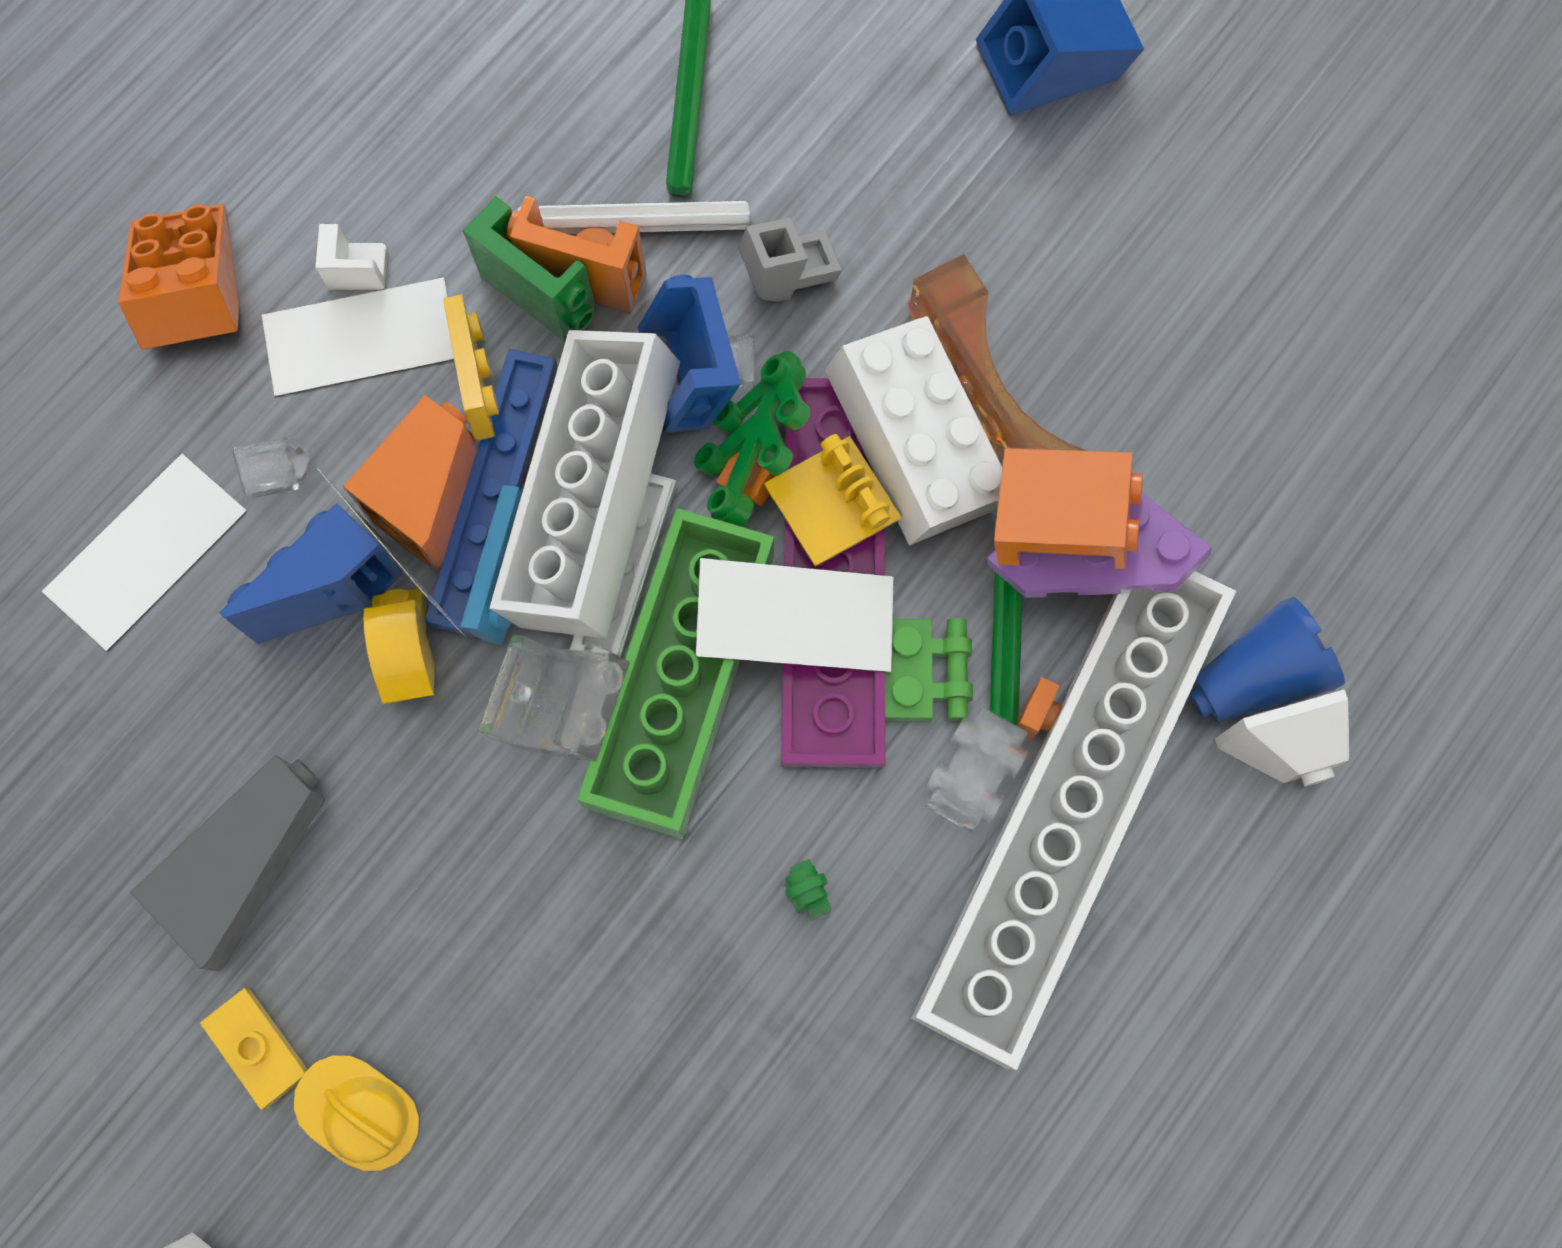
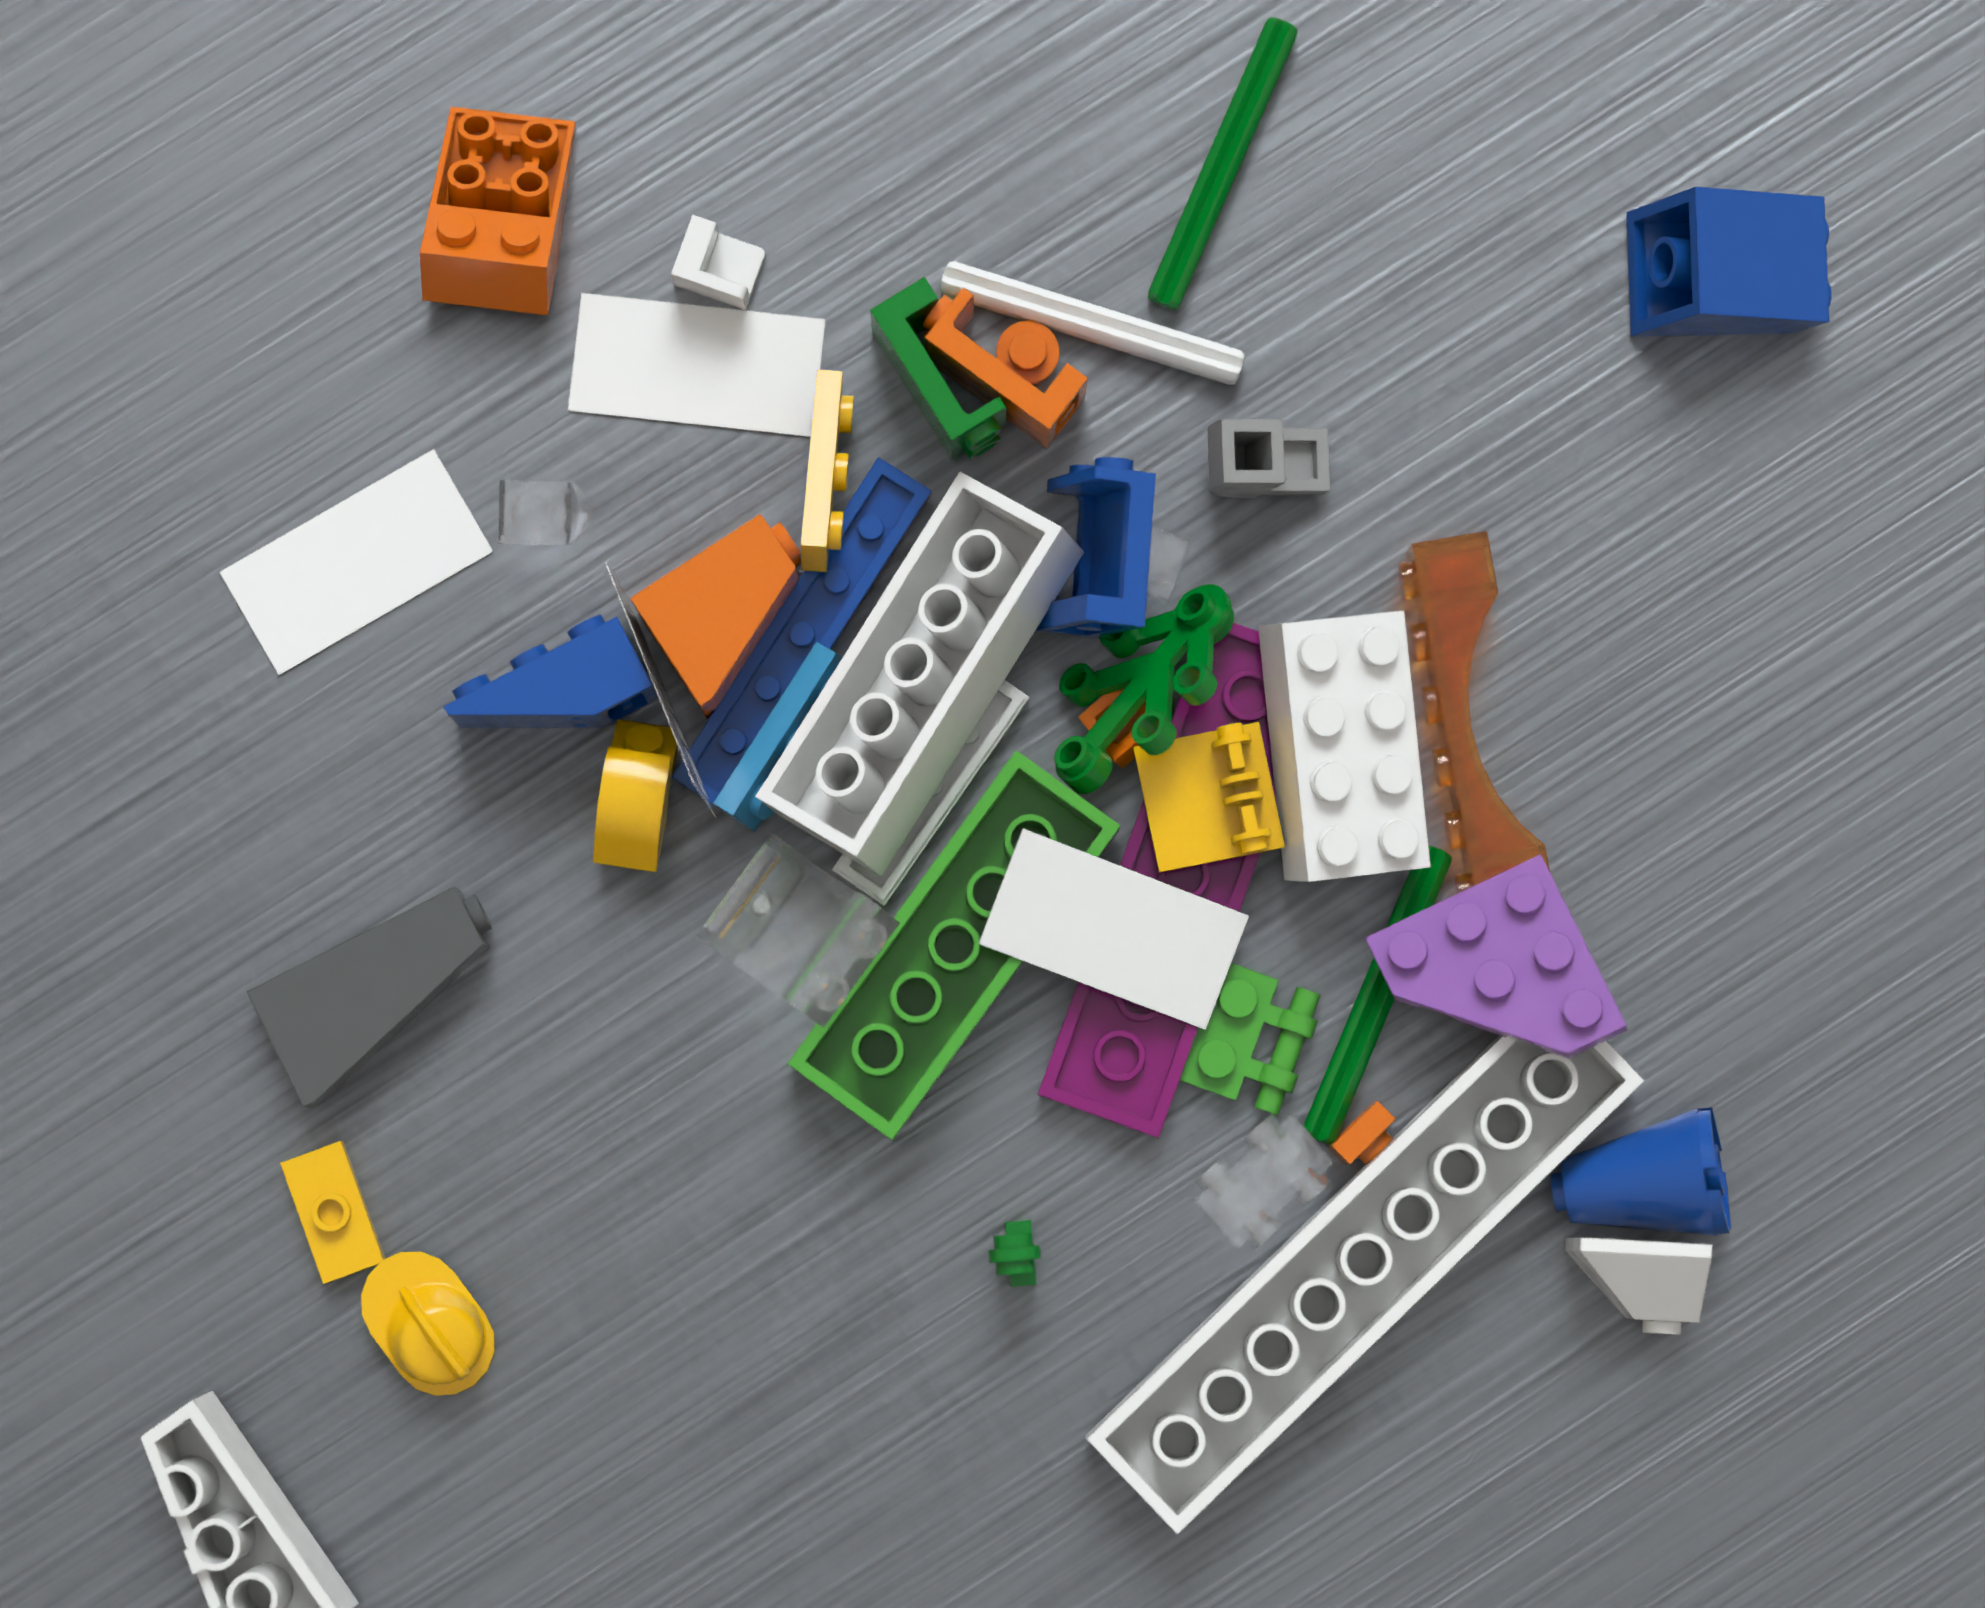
camera: 15 degrees right, 10 degrees up
orange panel [994,448,1143,569] -> none

